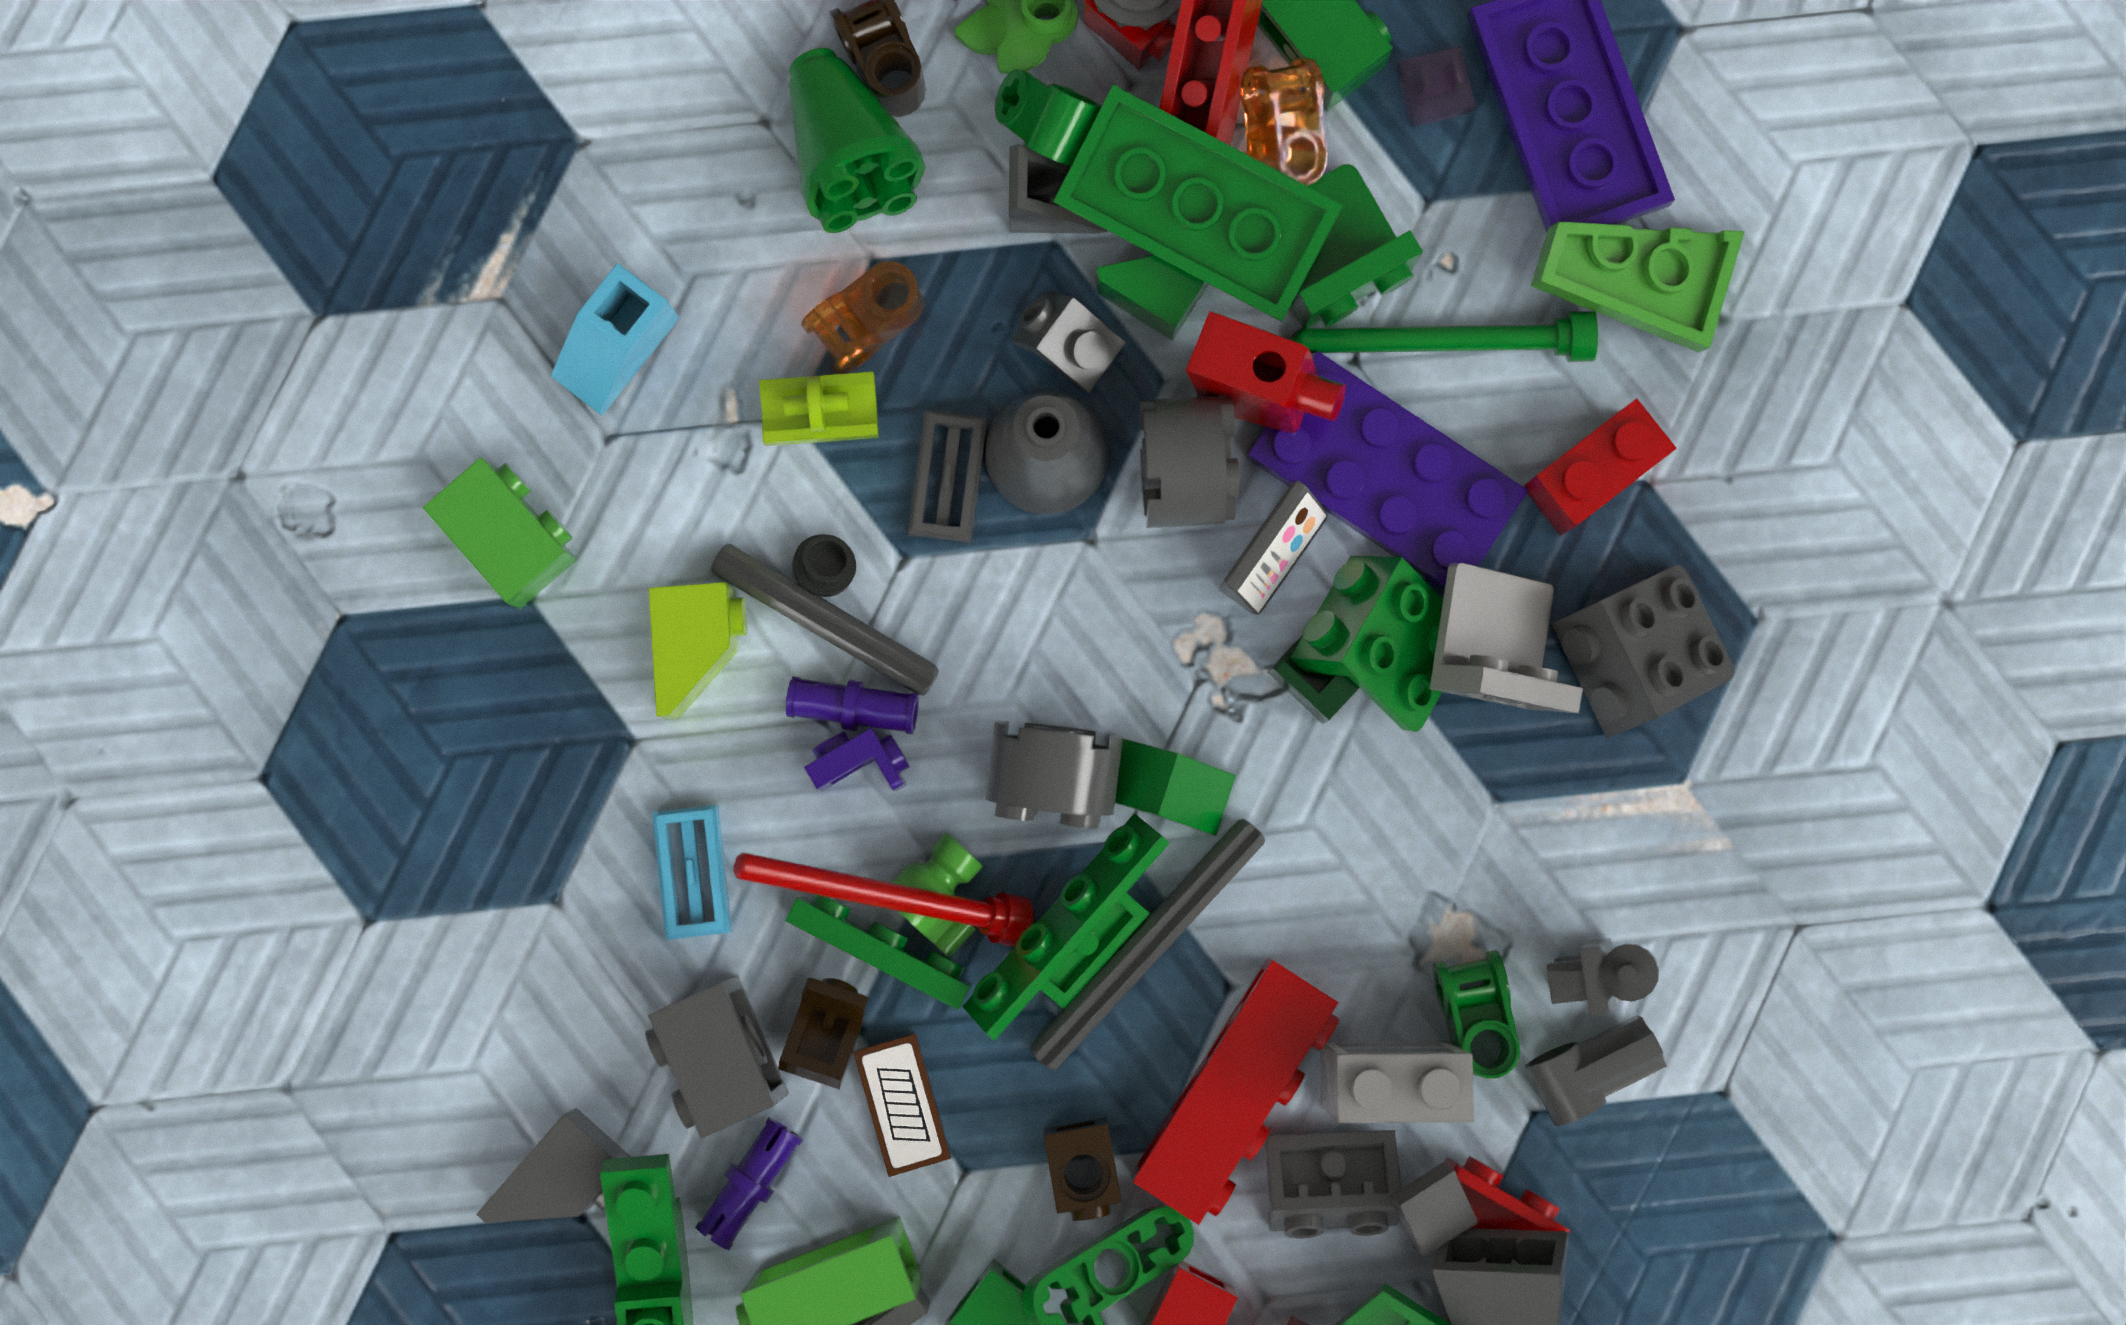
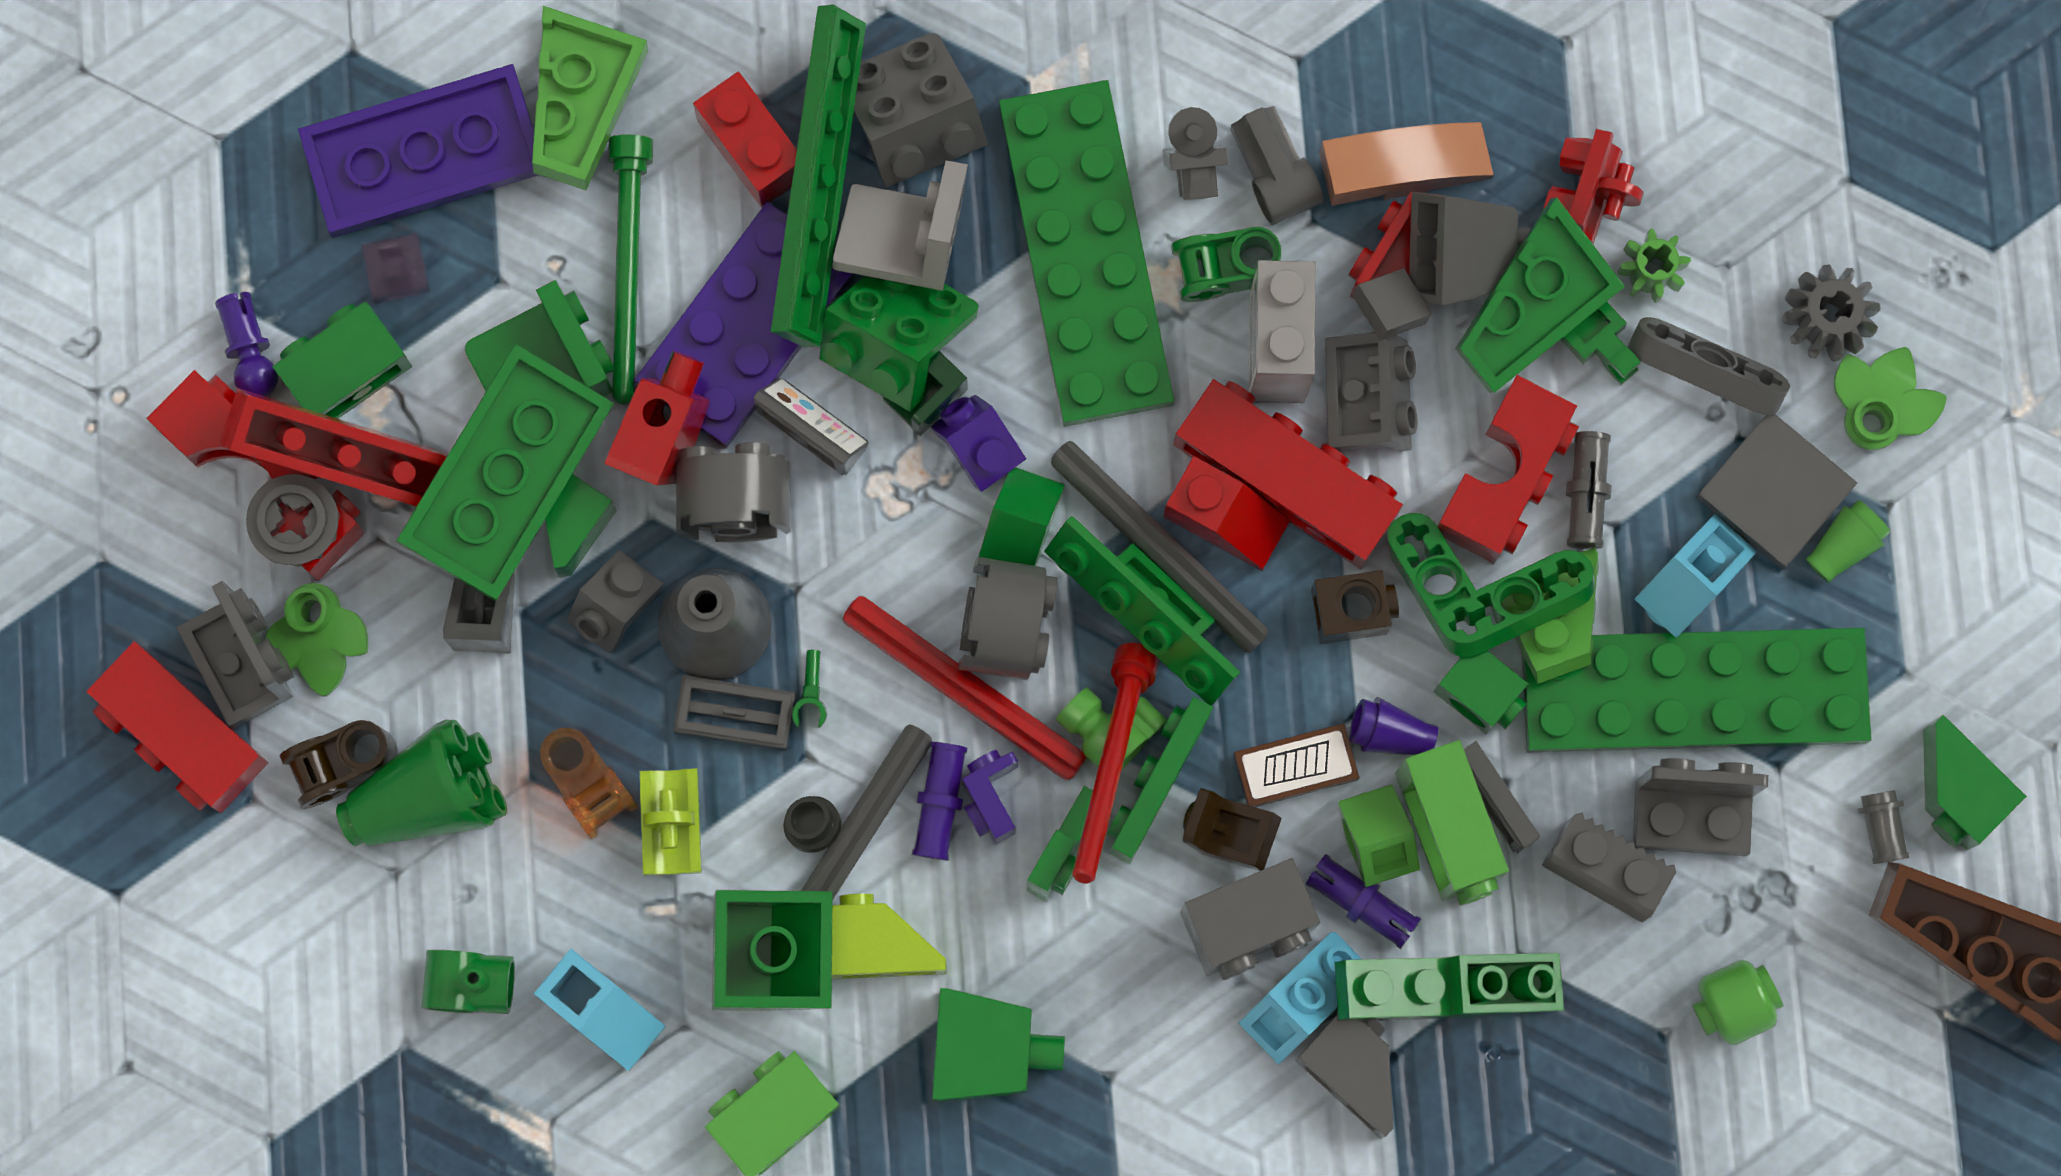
camera: 90 degrees left, 5 degrees down
medium azure tile [652,805,732,940] -> none
green piece [994,69,1102,166] -> none
clear orange piece [1240,57,1328,186] -> none
none -> green piece [421,950,515,1014]
none -> green slope [712,890,833,1011]
none -> green tile [771,4,866,347]
none -> green hand [792,649,828,728]
none -> red axle [842,596,1086,781]
none -> dark purple bracket [931,395,1027,492]
none -> green torso [932,988,1065,1102]
none -> green plate [999,80,1174,427]
none -> green plate [1026,786,1093,902]
none -> red slope [1163,456,1290,571]
none -> medium azure bracket [1238,932,1362,1065]
none -> nougat slope [1319,122,1494,206]
none -> bright green brick [1338,784,1421,887]
none -> dark purple cone [1349,697,1438,755]

